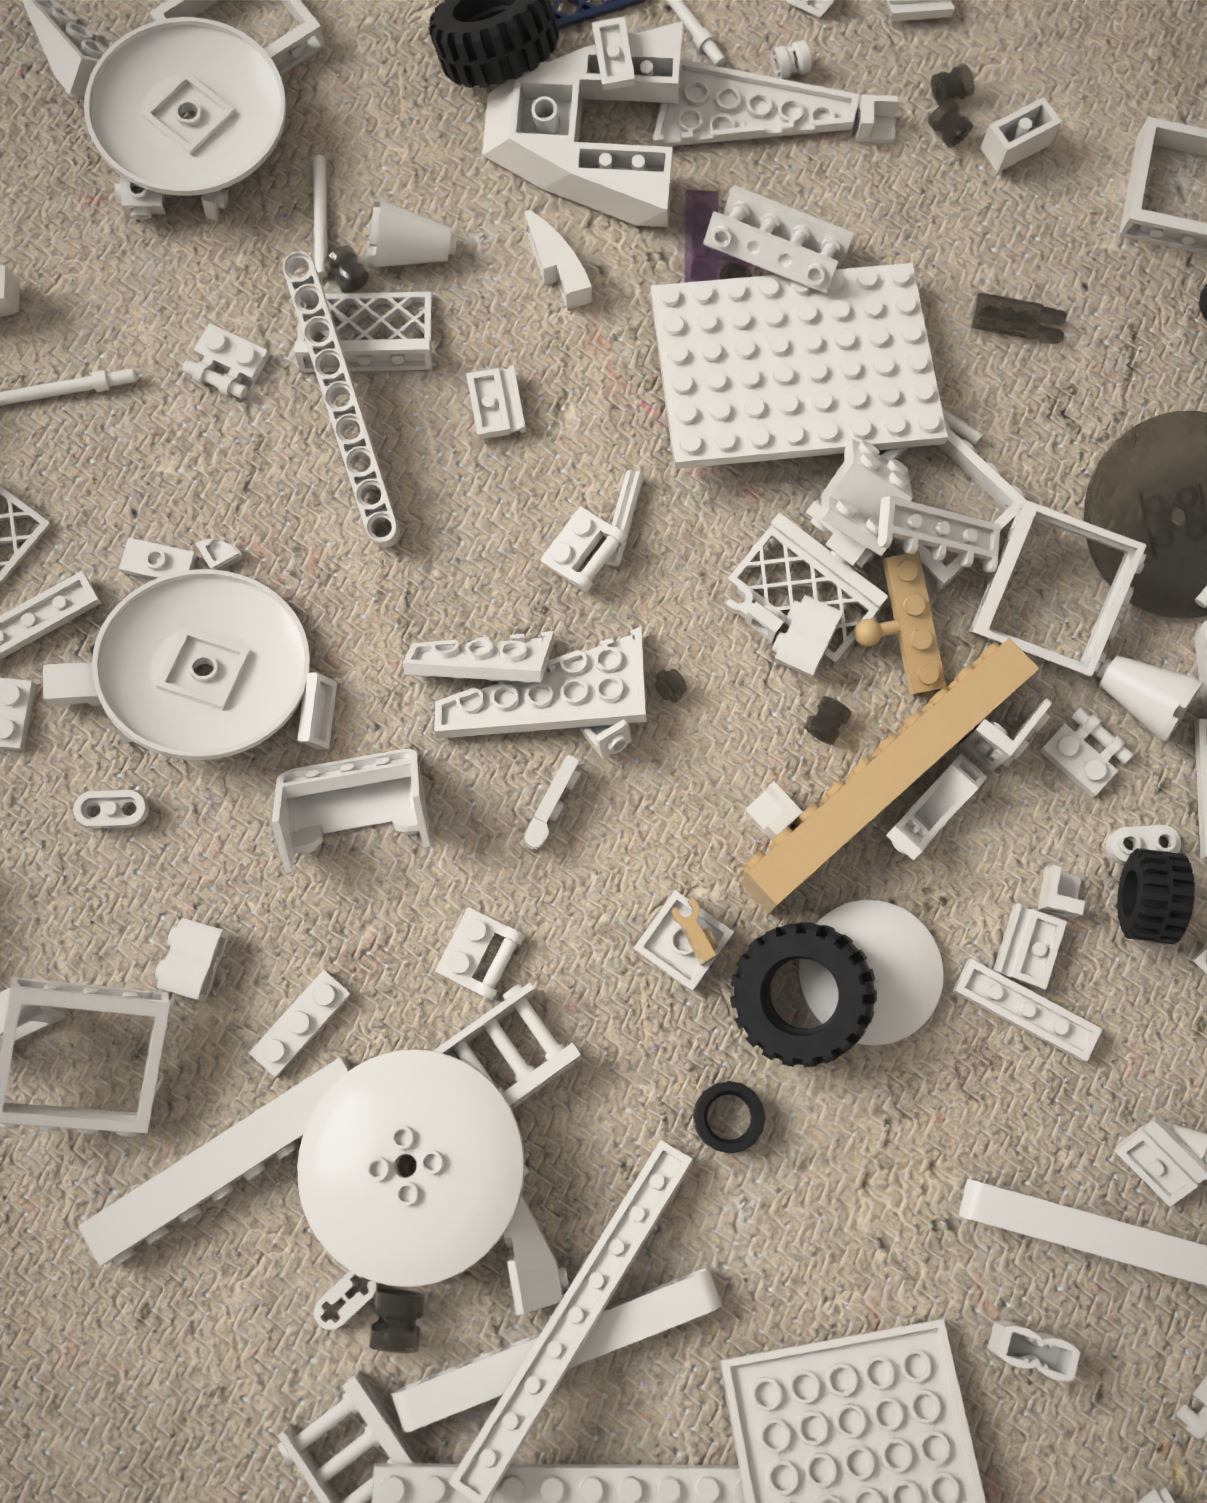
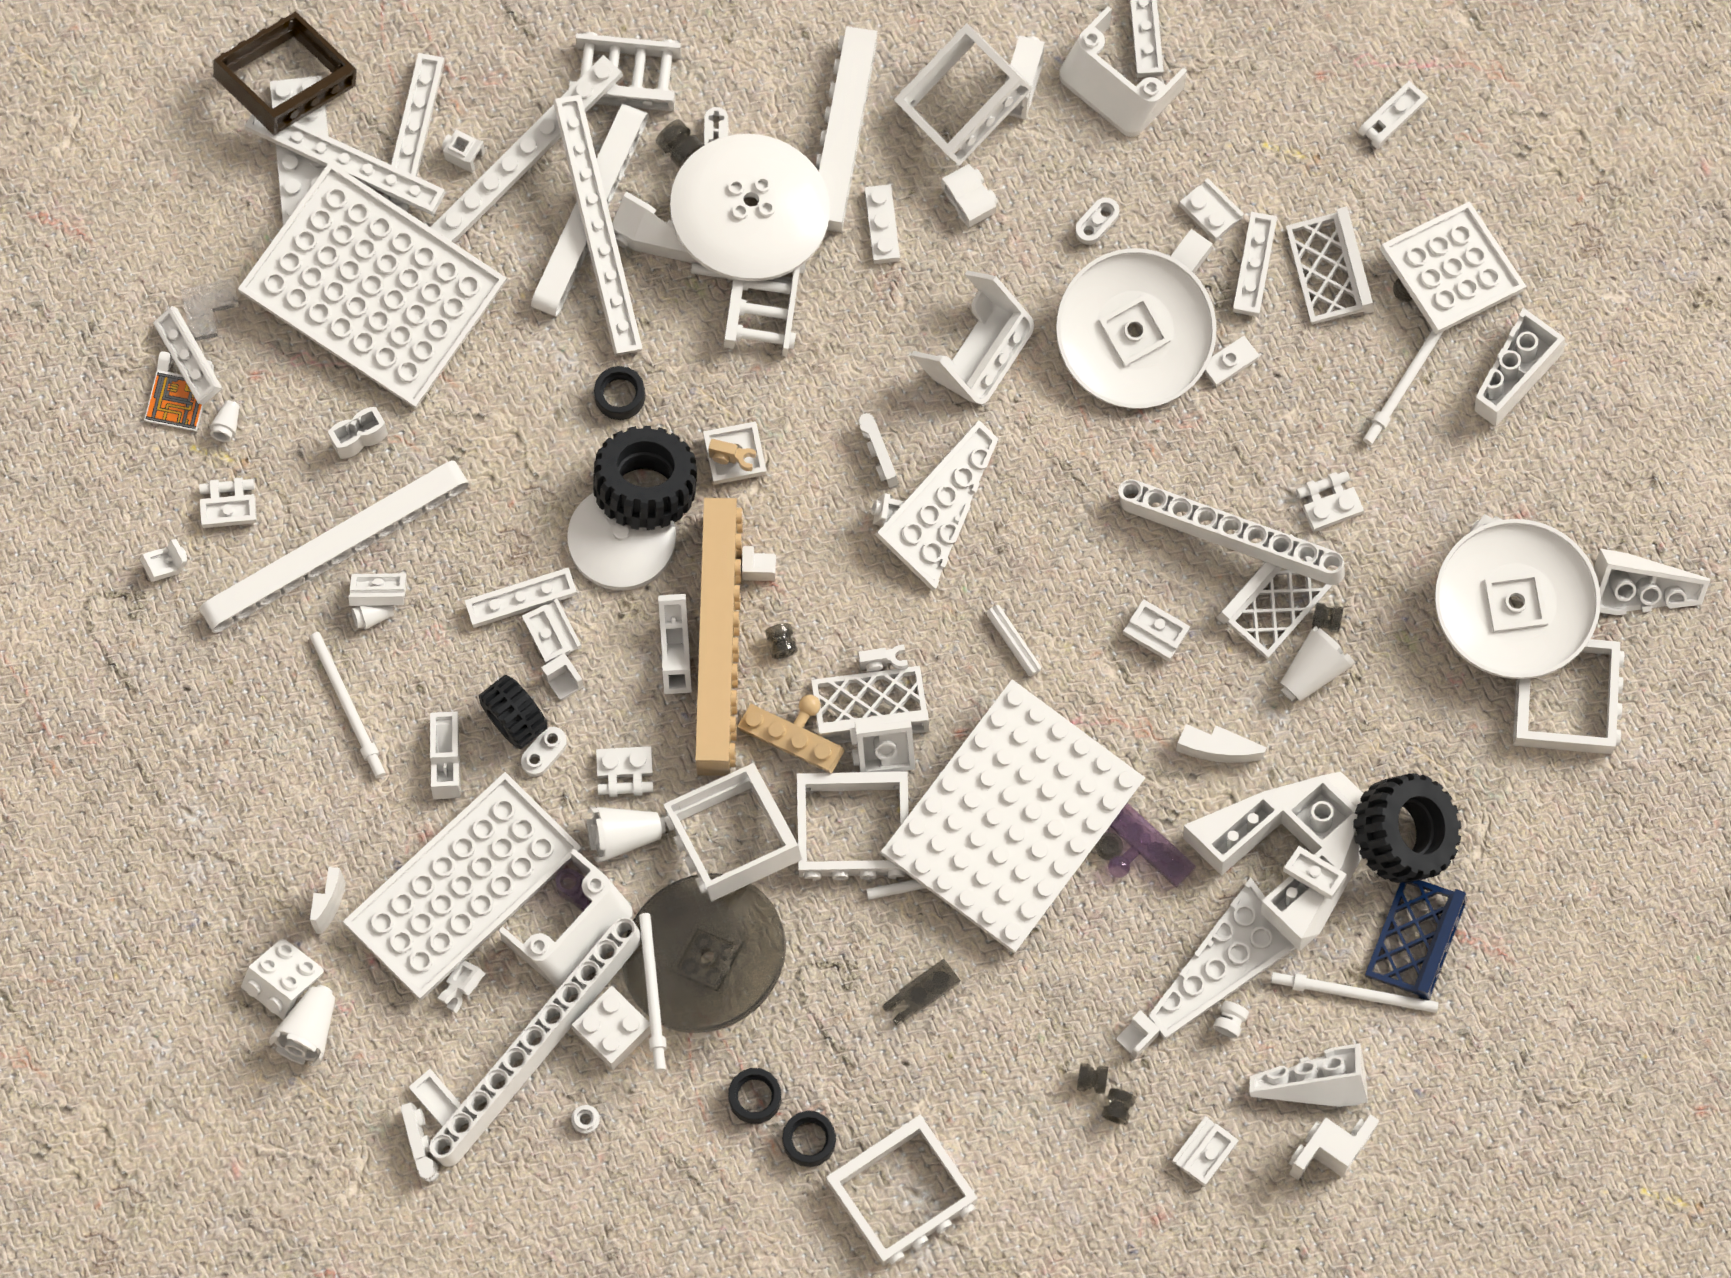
camera: 135 degrees right, 5 degrees down
white tile [196,539,244,570] -> none
white tile [297,672,337,750] -> none
white bar [313,155,328,279] -> none
white wing [403,631,555,683] -> none
white plate [435,907,525,1001] -> none
white plate [540,506,628,592] -> none
clear smoke plate [655,669,687,703] -> none
white fence [703,185,855,294] -> none
white brick [772,595,843,678] -> none
white bracket [821,438,913,556] -> none
white hinge [878,496,1001,573] -> none
white bracket [959,698,1052,771] -> none
white brick [980,97,1062,173] -> none

